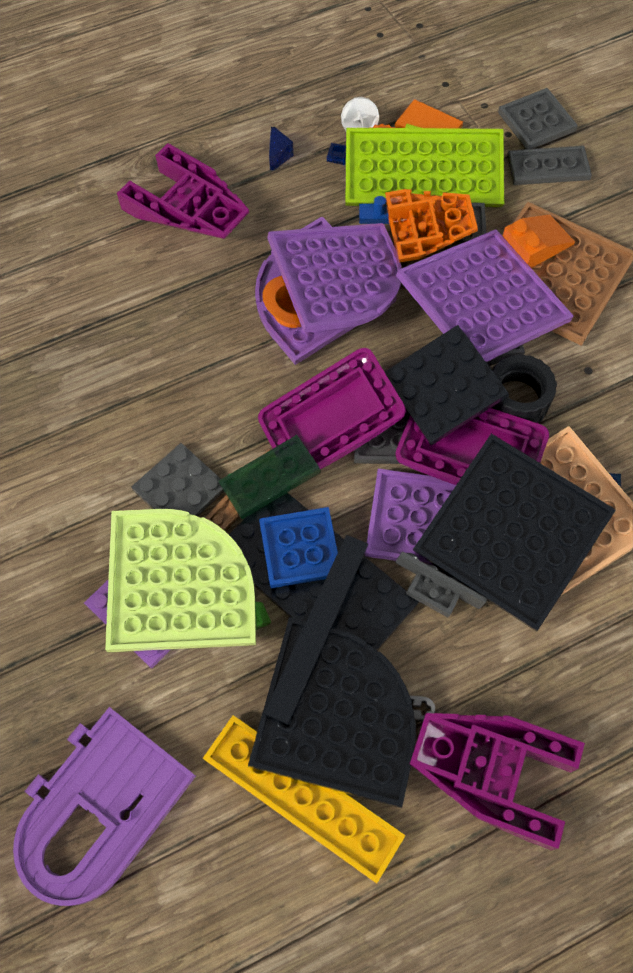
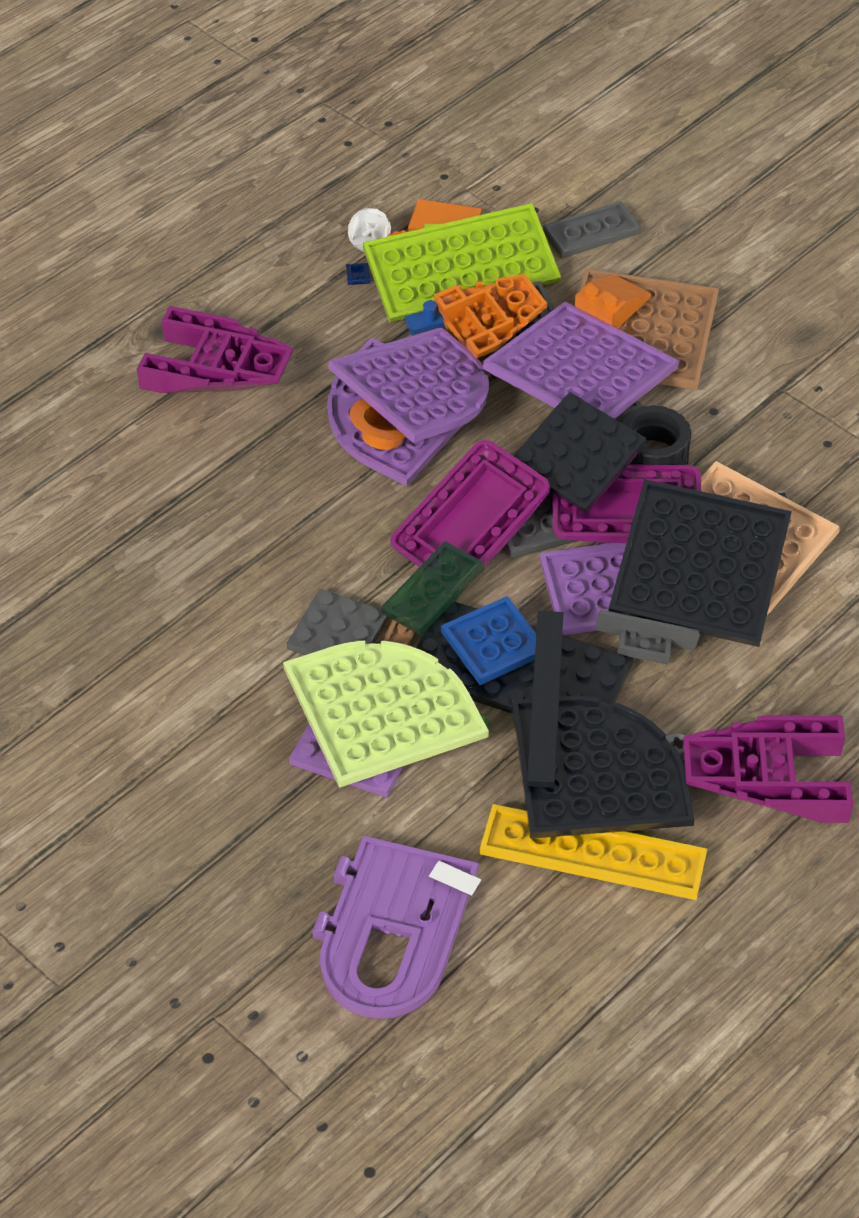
camera: 20 degrees left, 15 degrees down
clear blue slope [269,127,294,170] -> none
dark grey plate [498,88,578,150] -> none
none -> white sticker [429,861,481,896]

